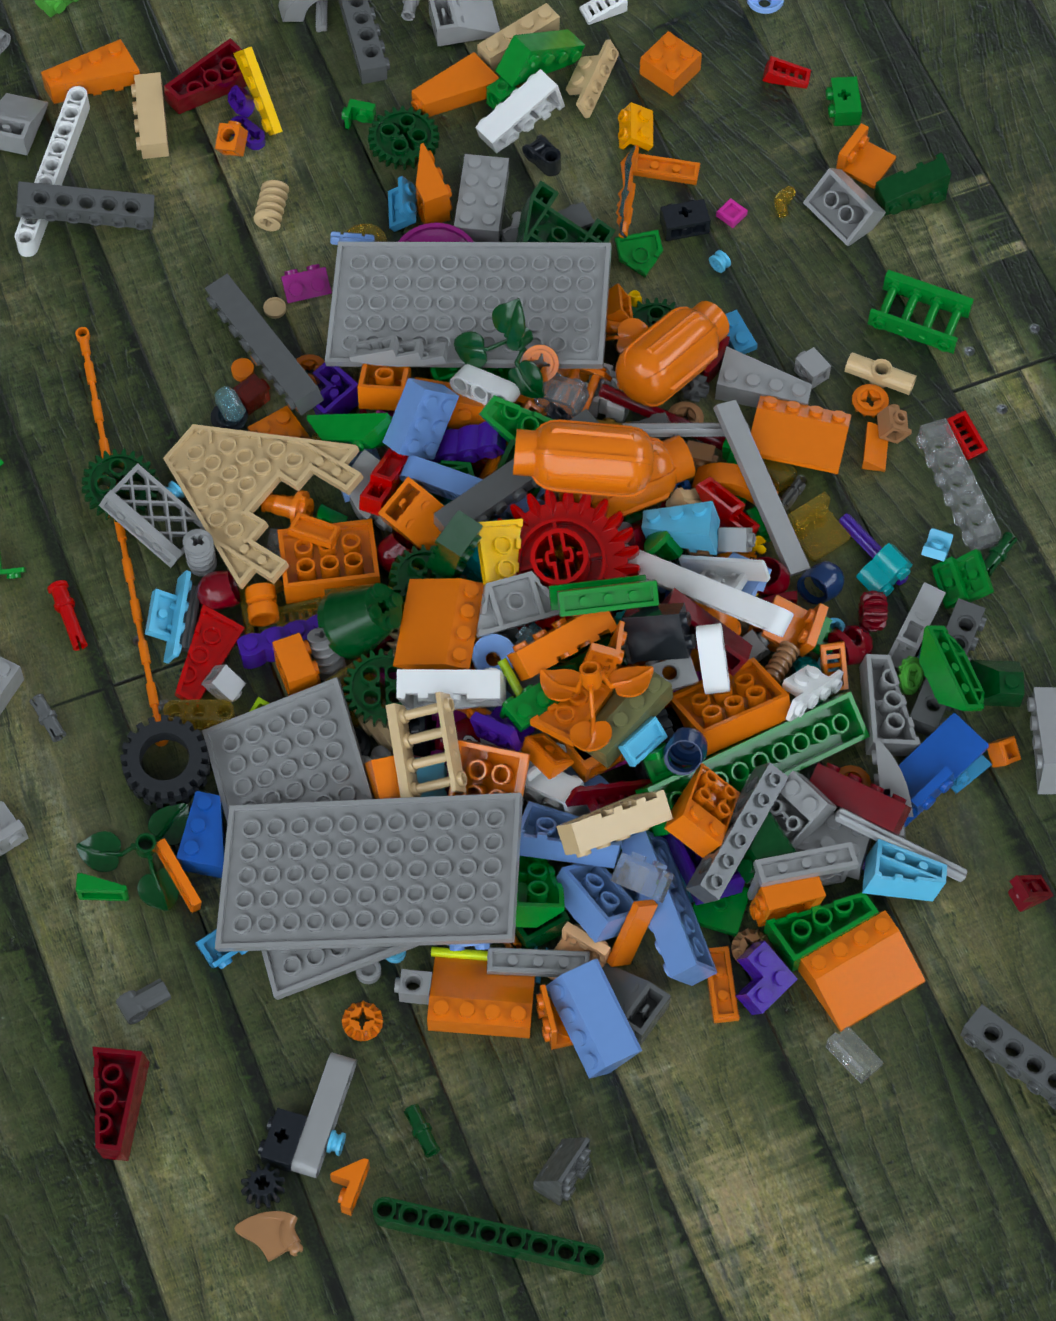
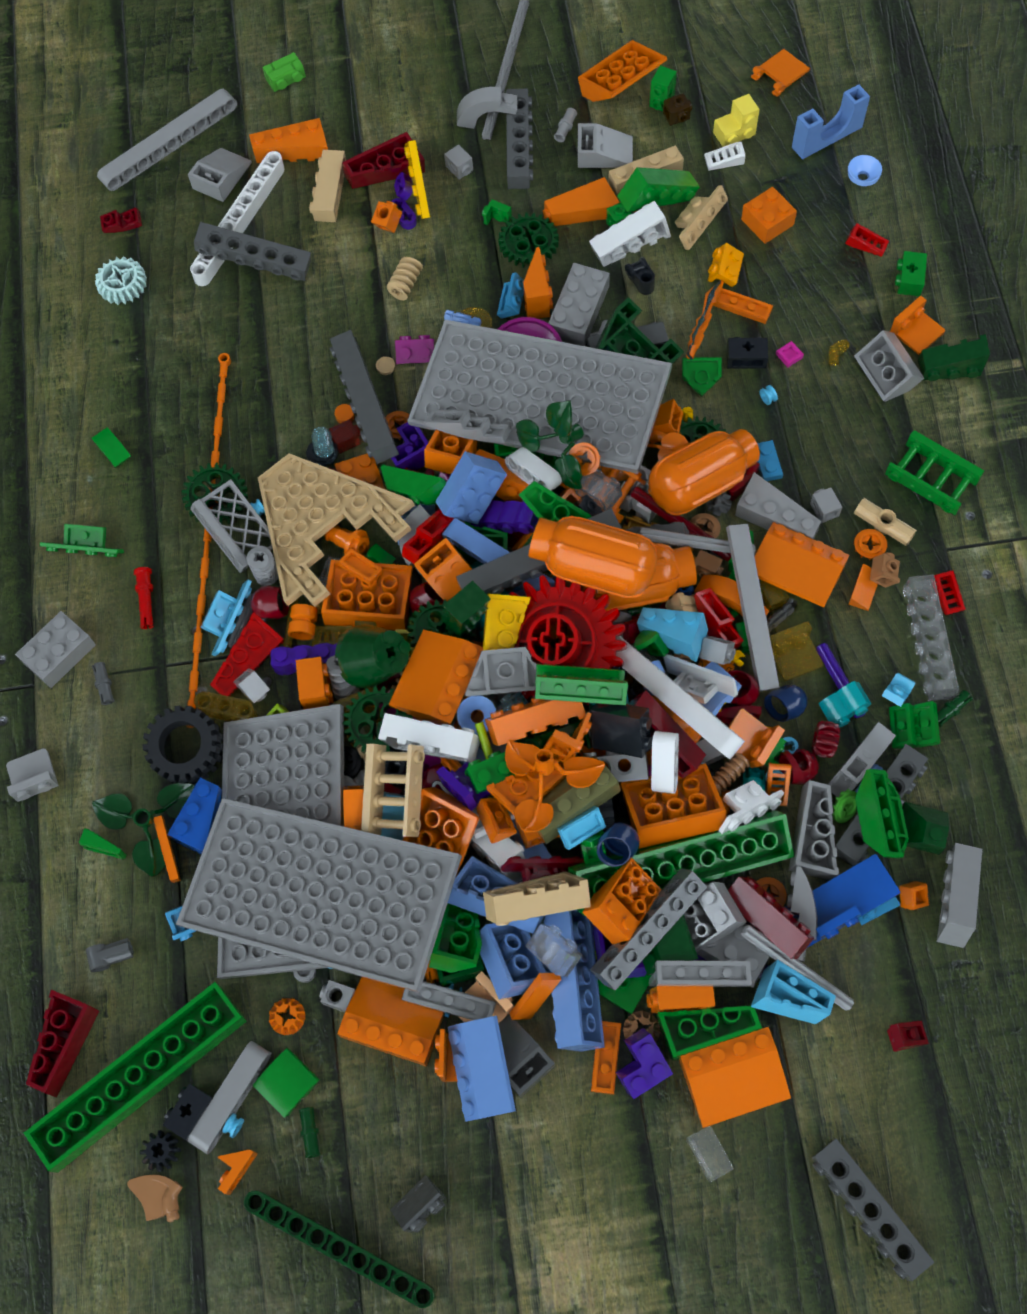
camera: 20 degrees right, 5 degrees up
none -> green brick [23,982,247,1173]
none -> green slope [252,1048,320,1118]
none -> light grey brick [444,144,473,179]

